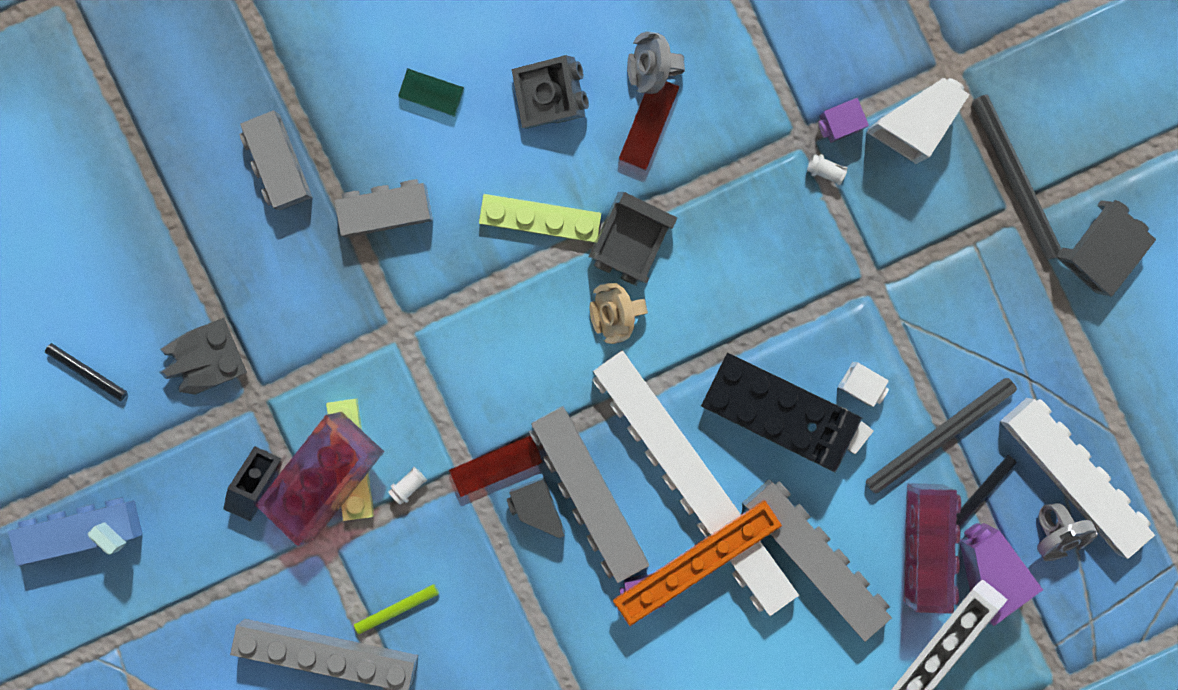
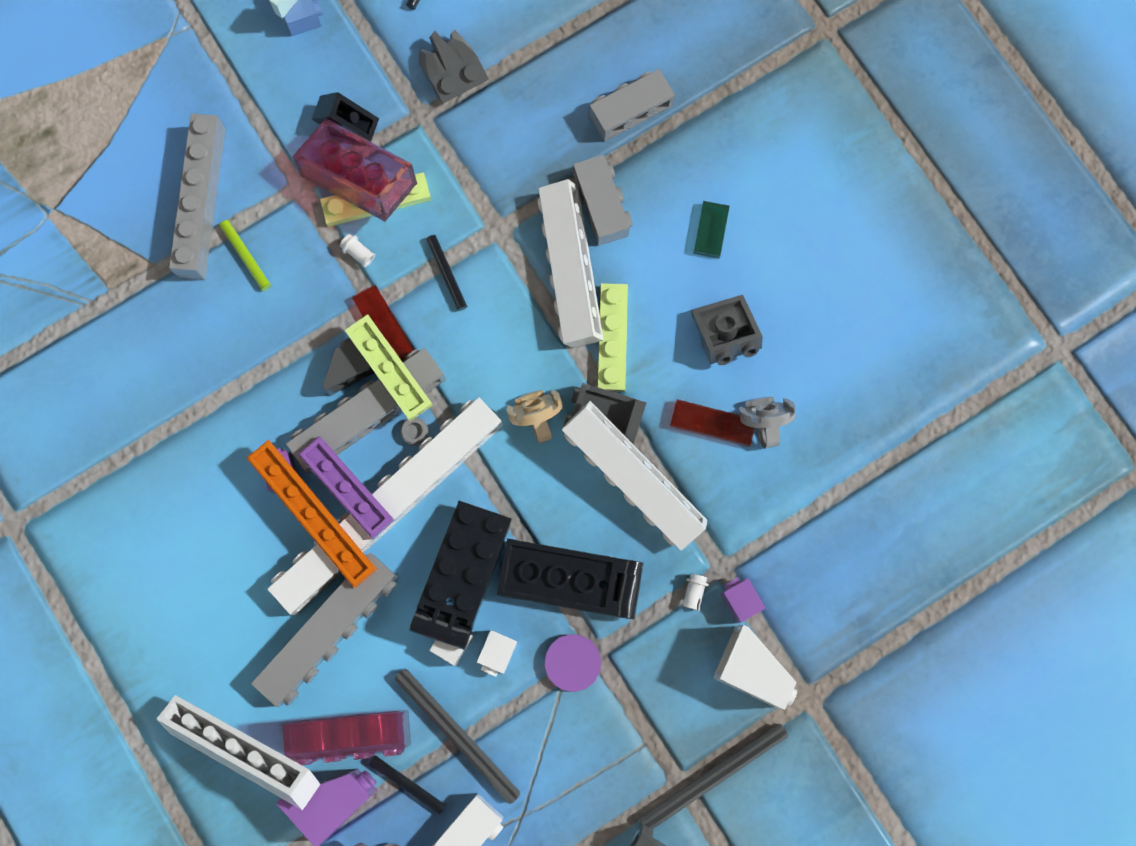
camera: 80 degrees right, 10 degrees down
none -> medium lavender tile [298,436,395,539]
none -> yellowish green plate [345,315,433,421]
none -> light grey tile [400,417,429,446]
none -> black bar [426,235,468,311]
none -> black hinge [497,538,644,620]
none -> white brick [538,179,604,348]
none -> medium lavender tile [545,634,601,692]
none -> white brick [562,401,707,551]

